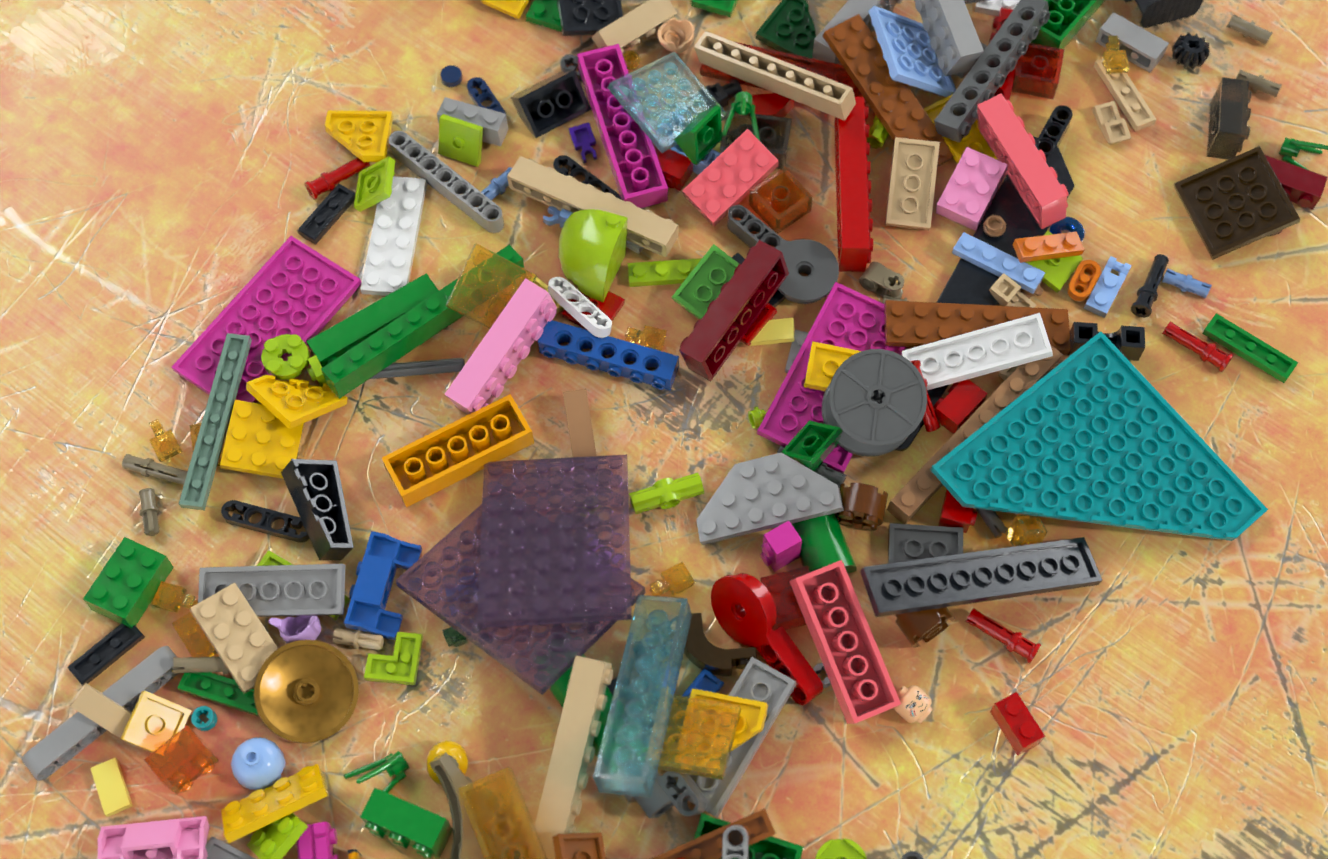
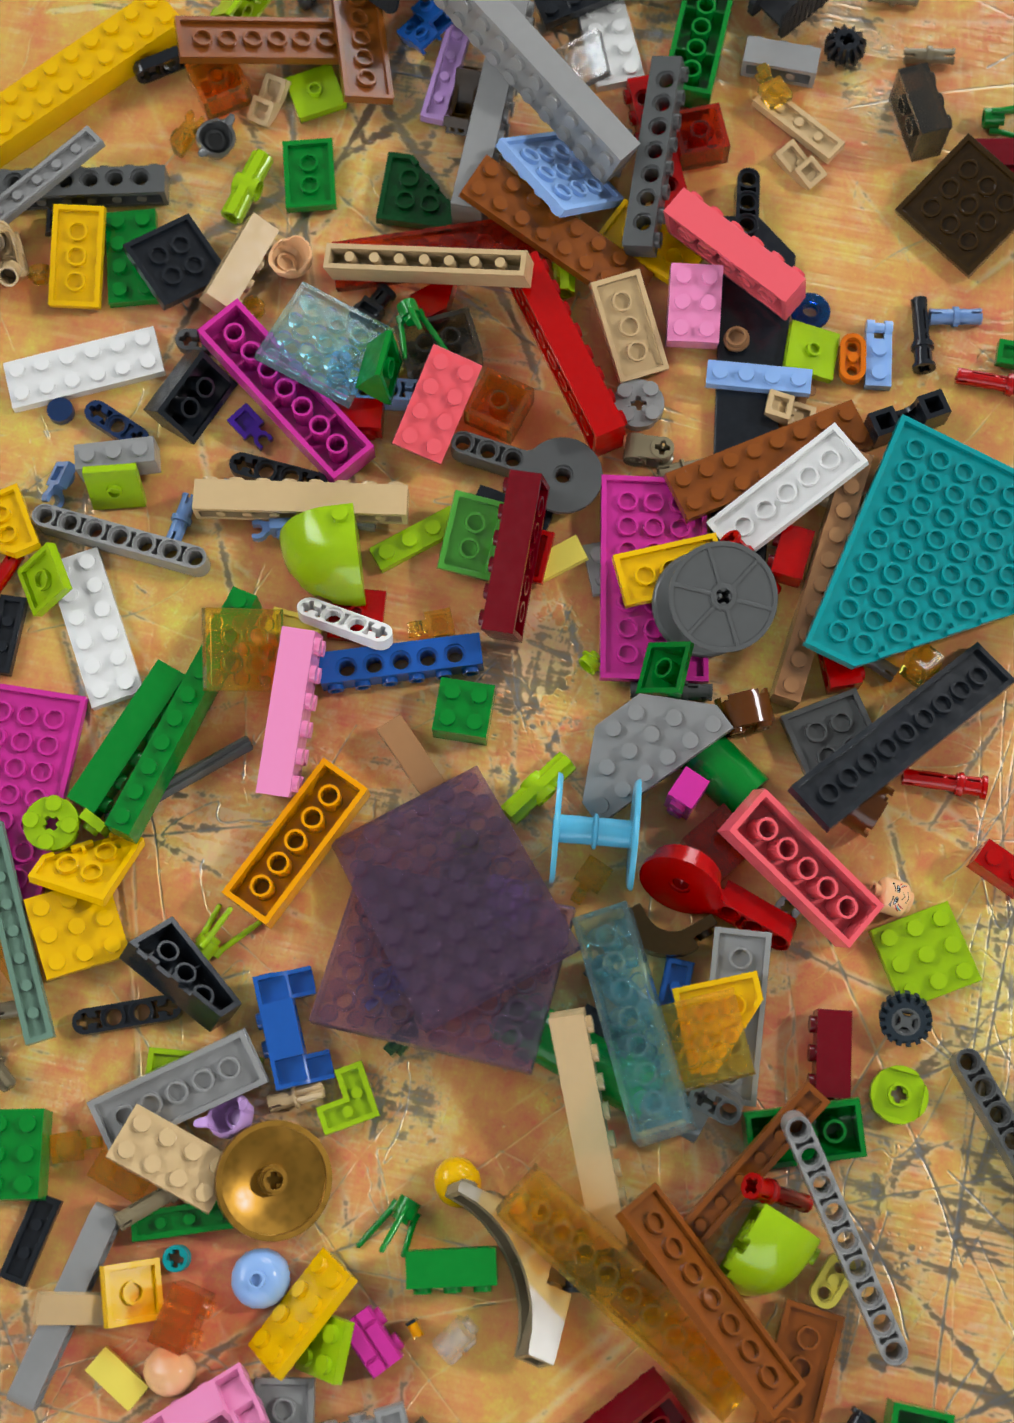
camera: 25 degrees left, 10 degrees up
orange plate [1012,232,1085,263] -> none
none -> white plate [3,326,166,413]
none -> medium blue plate [41,461,76,508]
none -> light nougat hair [143,1344,197,1397]
none -> lime plant [195,904,262,961]
none -> green brick [432,677,496,746]
none -> medium azure piece [549,772,642,891]
none -> light grey plate [614,379,665,431]
none -> dark red brick [807,1009,852,1100]
none -> lime plate [868,901,982,1001]
none -> black wheel [879,990,933,1047]

